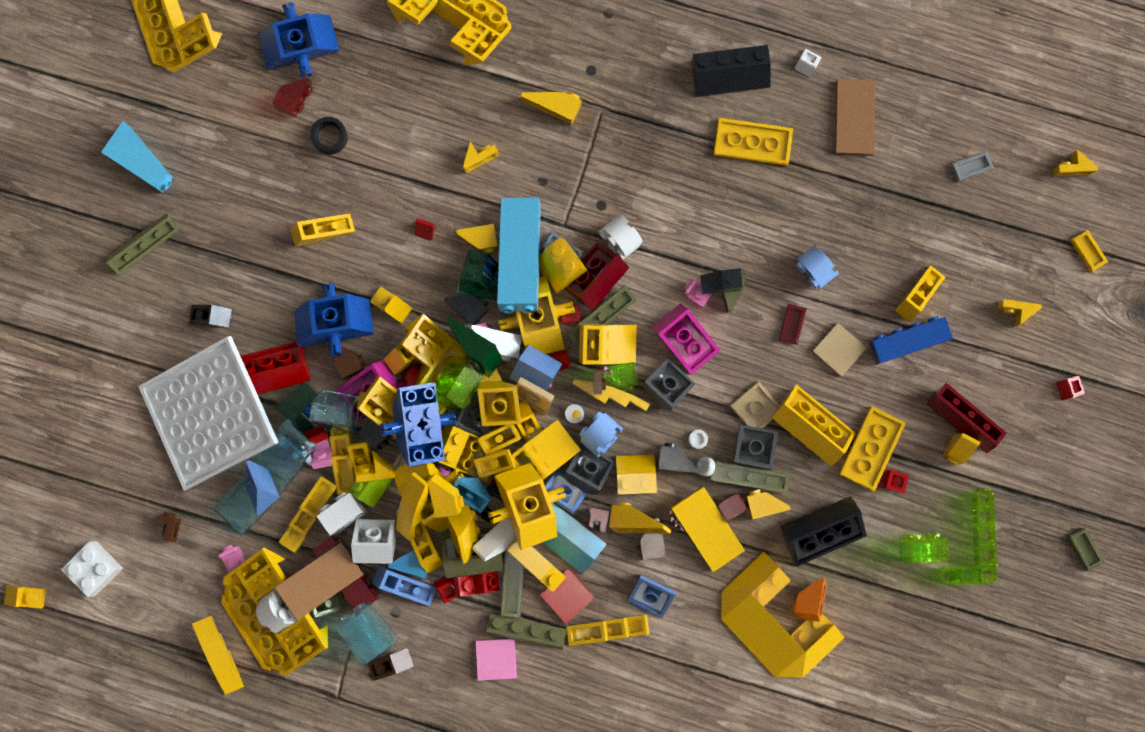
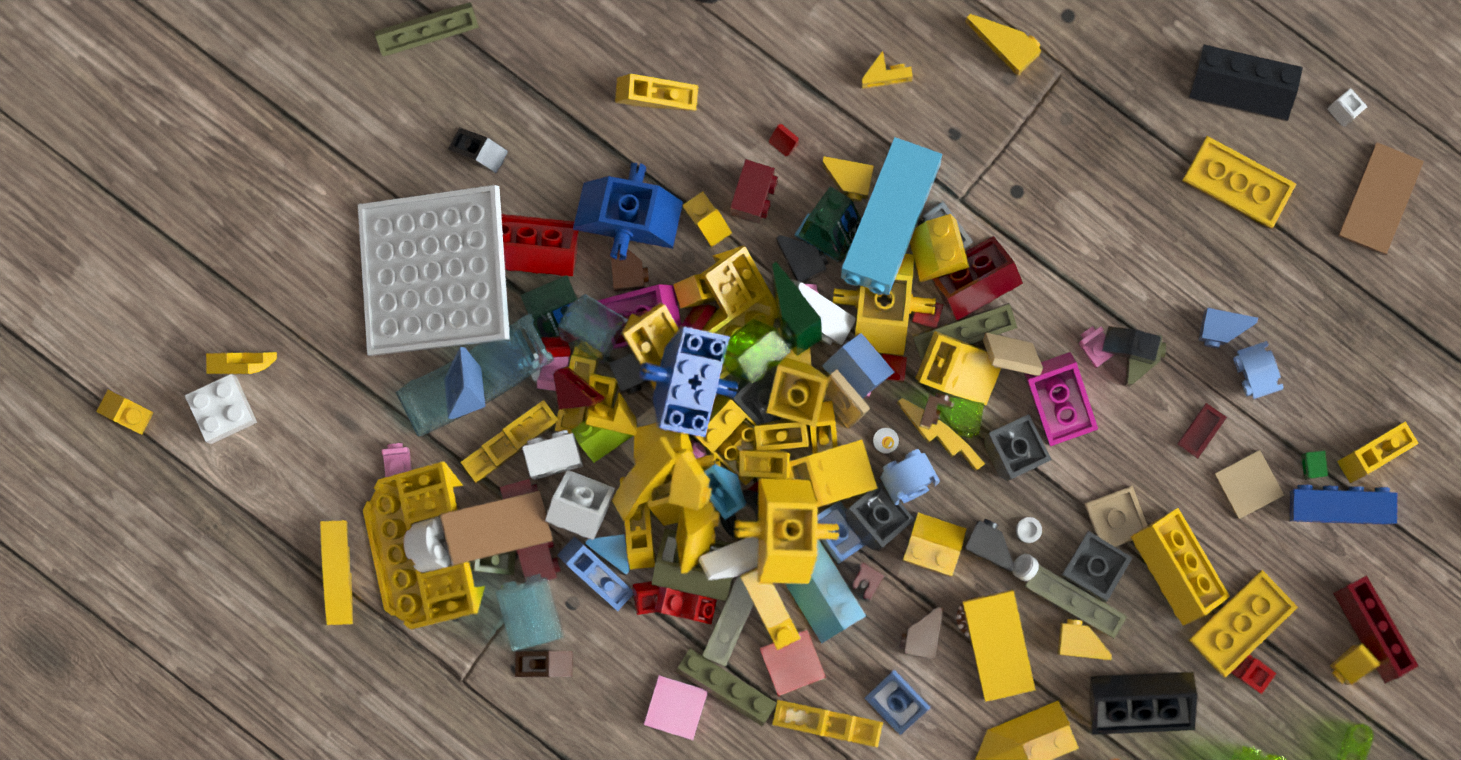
camera: 25 degrees right, 0 degrees up
reddish brown bracket [156,512,181,542] -> none
white brick [598,214,643,260] -> none
yellow slope [609,502,671,534] -> none
dark red brick [716,493,748,522] -> none
none -> yellow slope [206,352,277,374]
none -> dark red slope [553,366,605,410]
none -> dark red brick [730,159,778,224]
none -> tan tile [983,332,1043,376]
none -> medium blue slope [1198,308,1258,348]
none -> green slope [1301,451,1328,480]

